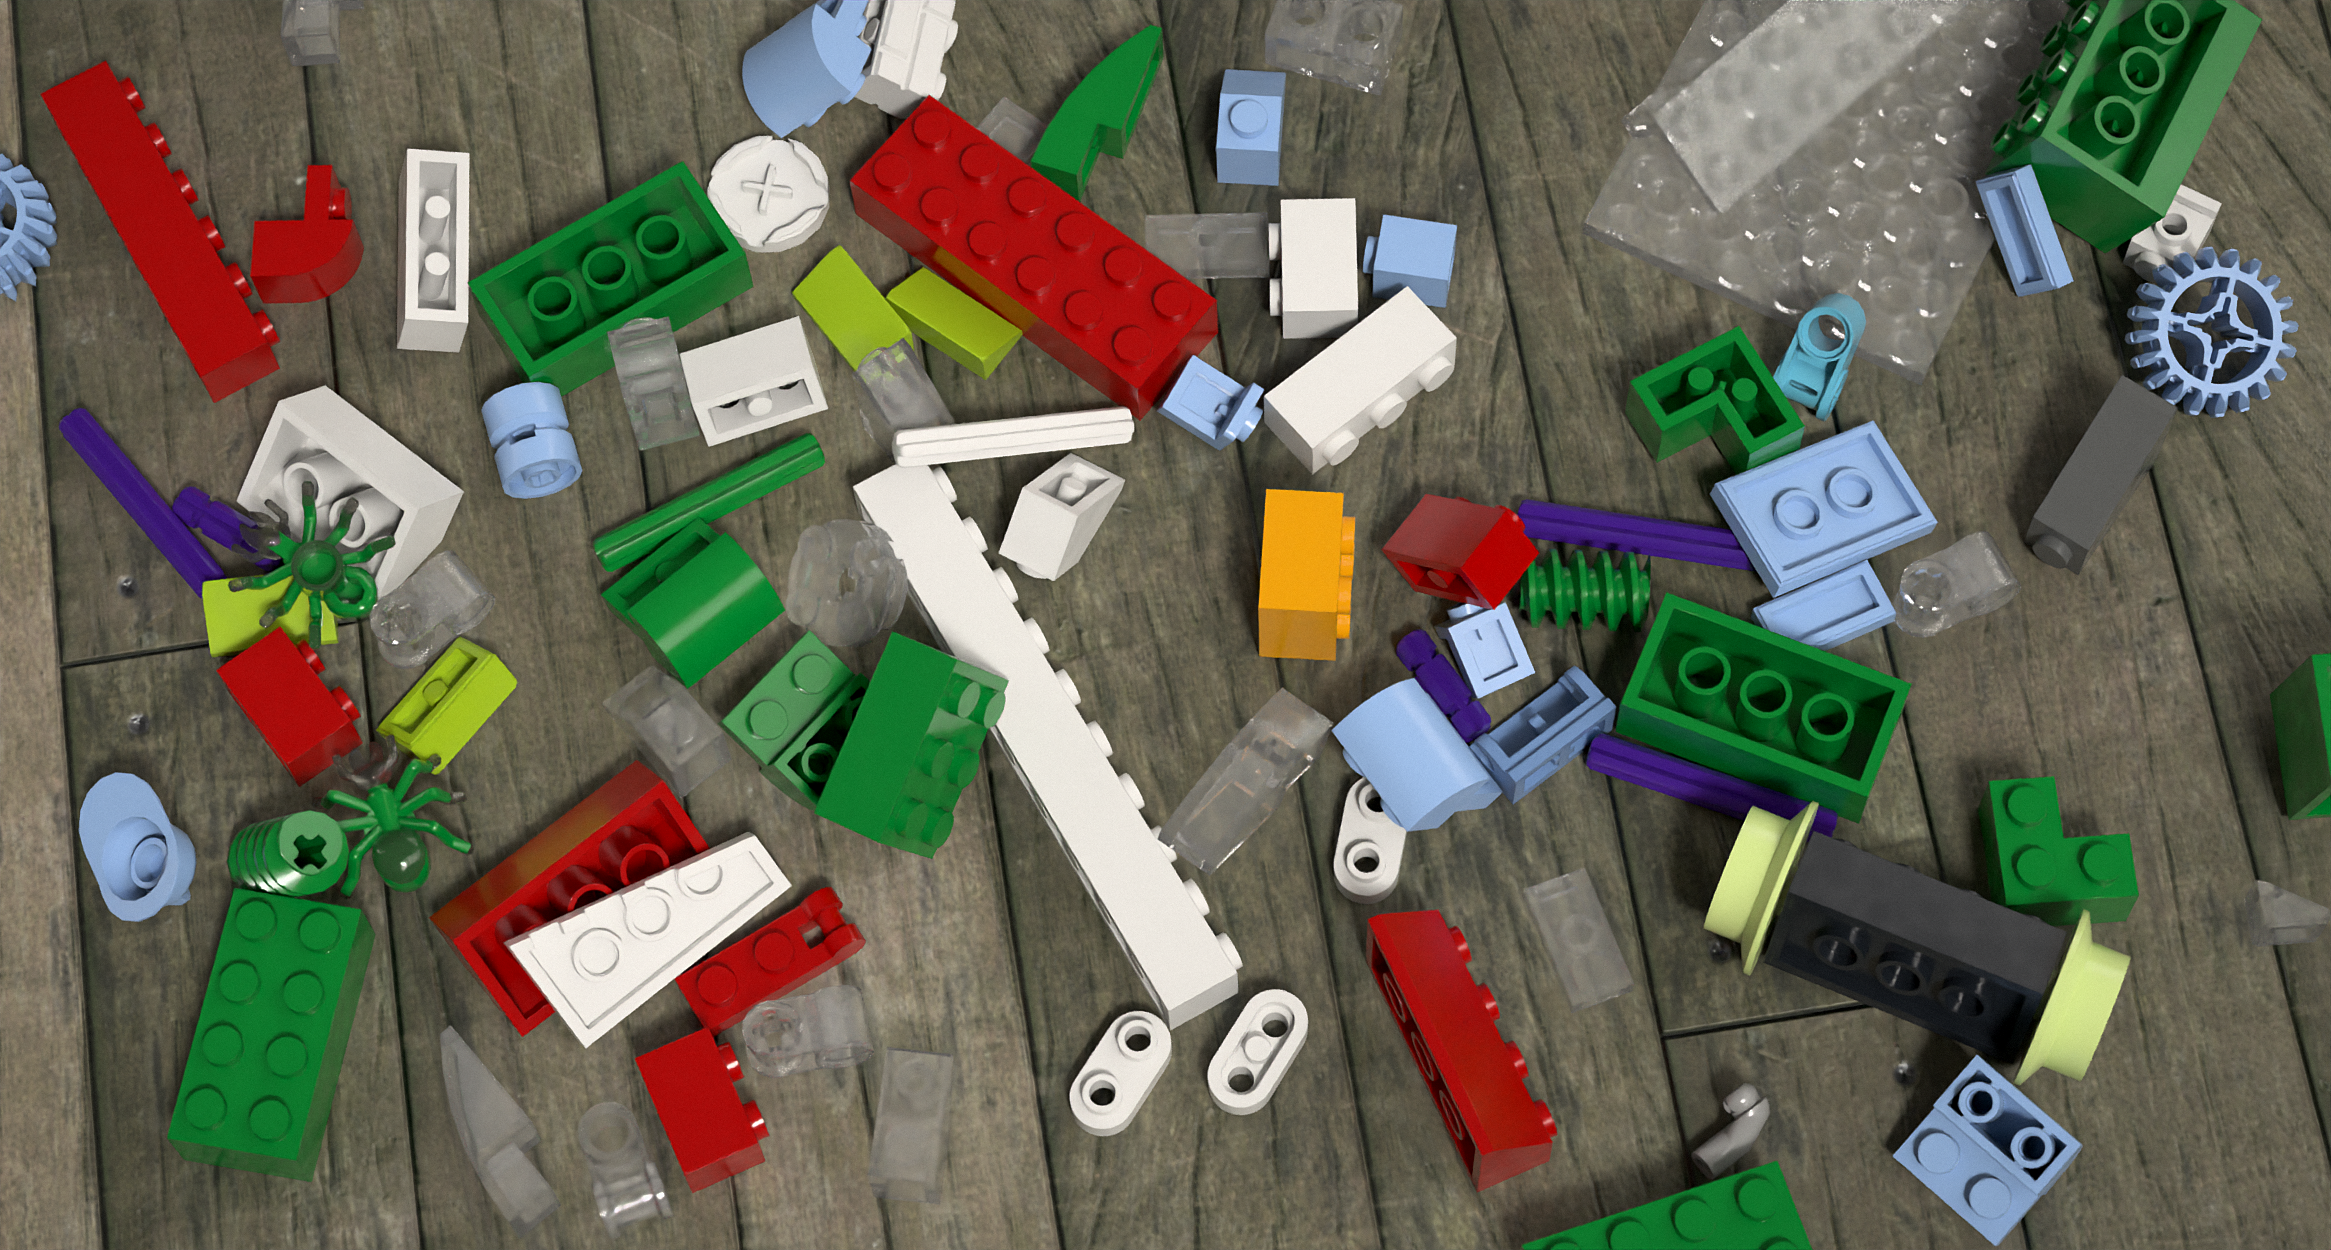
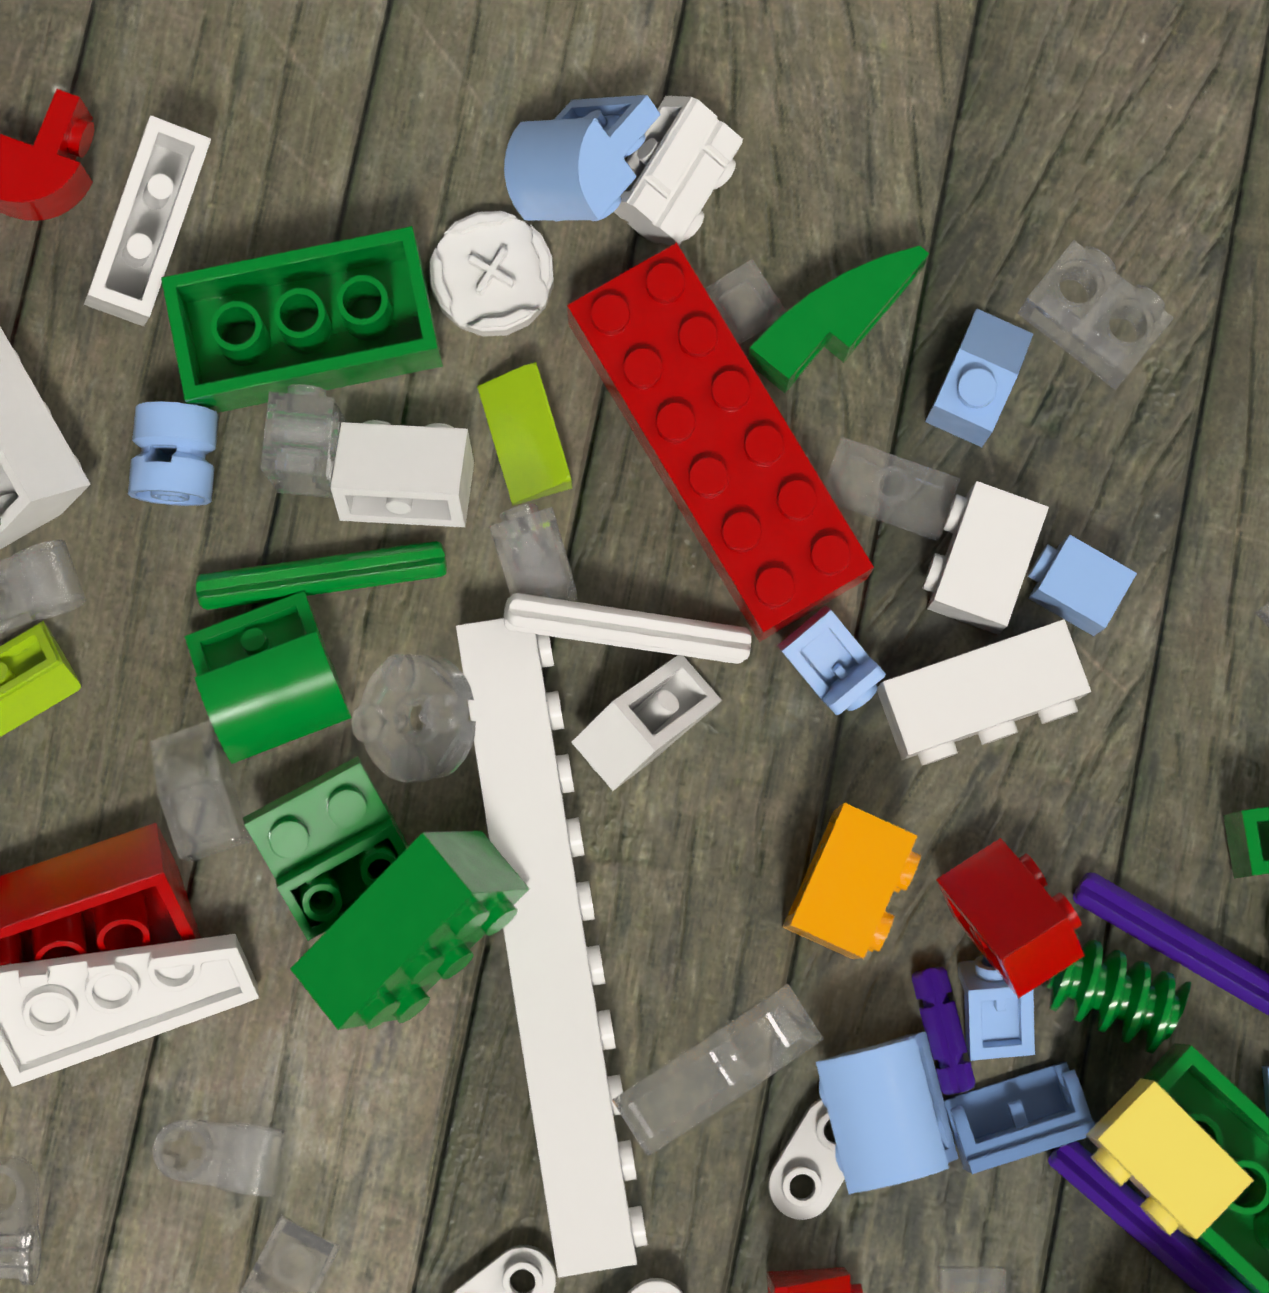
camera: 15 degrees right, 15 degrees up
red brick [634,1027,770,1194] -> none
red plate [674,887,866,1037] -> none
lime slope [885,267,1023,380] -> none
none -> light yellow brick [1086,1078,1253,1239]

